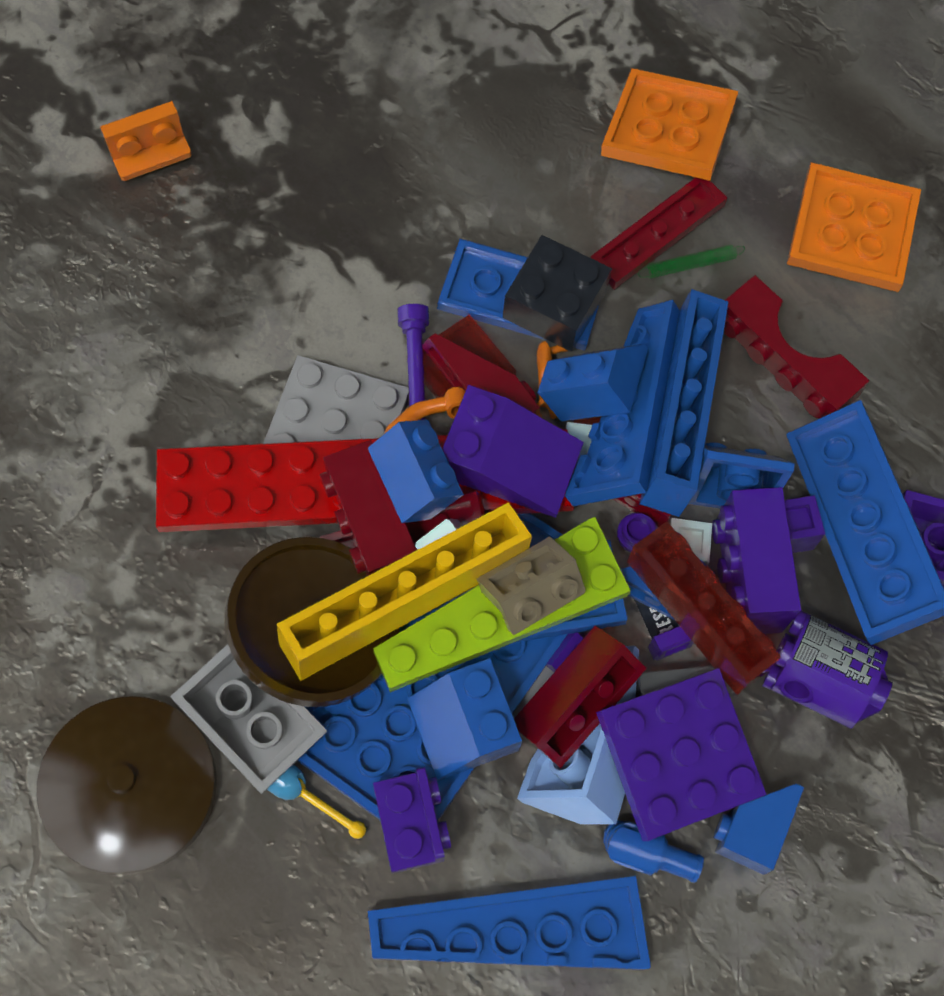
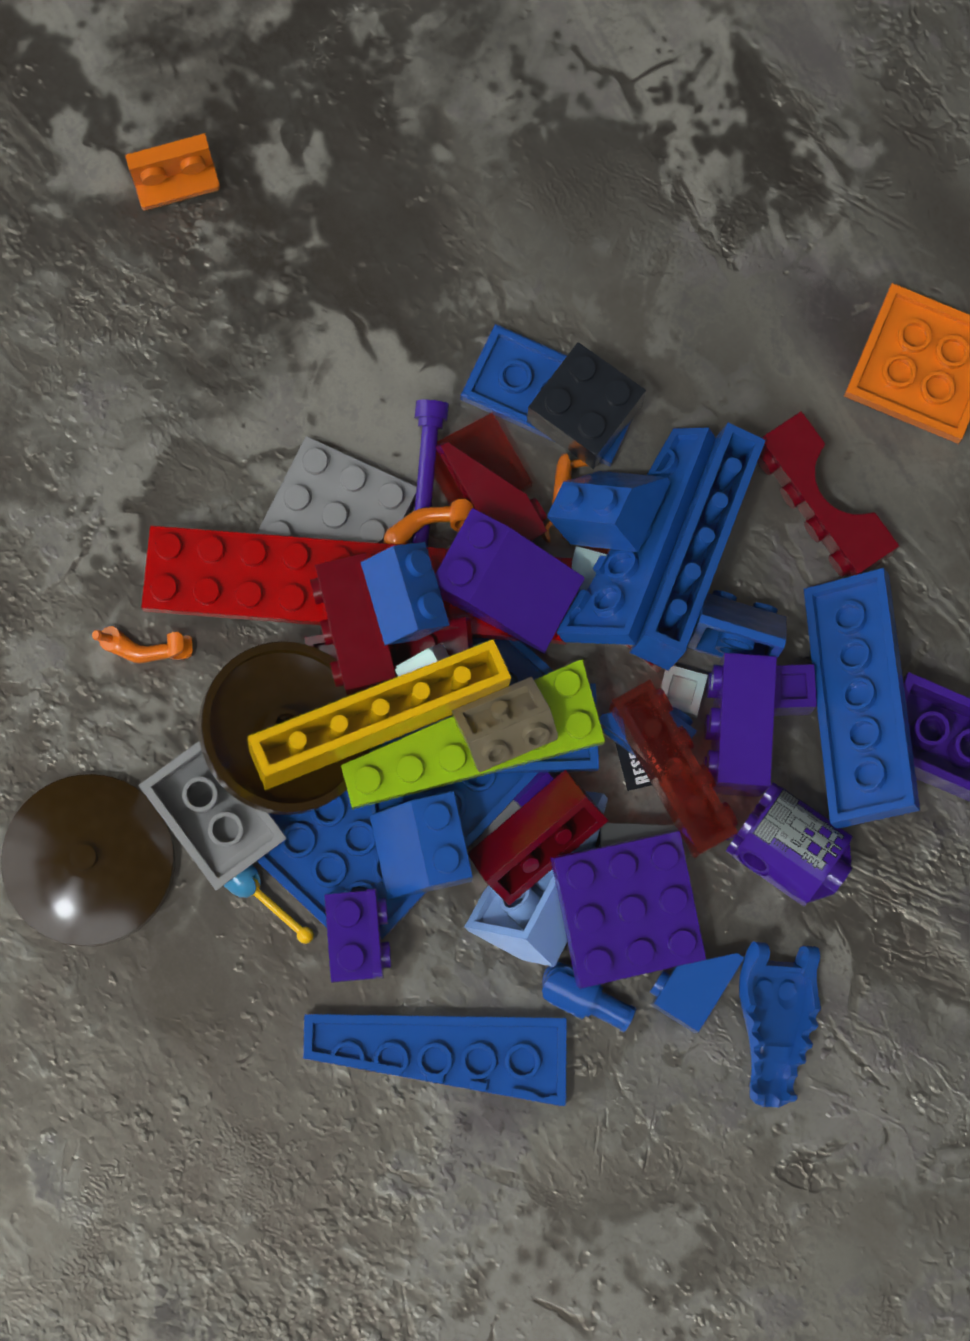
camera: 10 degrees right, 10 degrees up
dark red plate [590,177,728,290] -> none
orange plate [601,68,739,181] -> none
dark purple plate [617,513,658,554] -> none
green piece [638,245,745,279] -> none
dark purple tile [648,622,699,661] -> none
none -> orange piece [92,626,193,664]
none -> blue animal [739,941,821,1108]

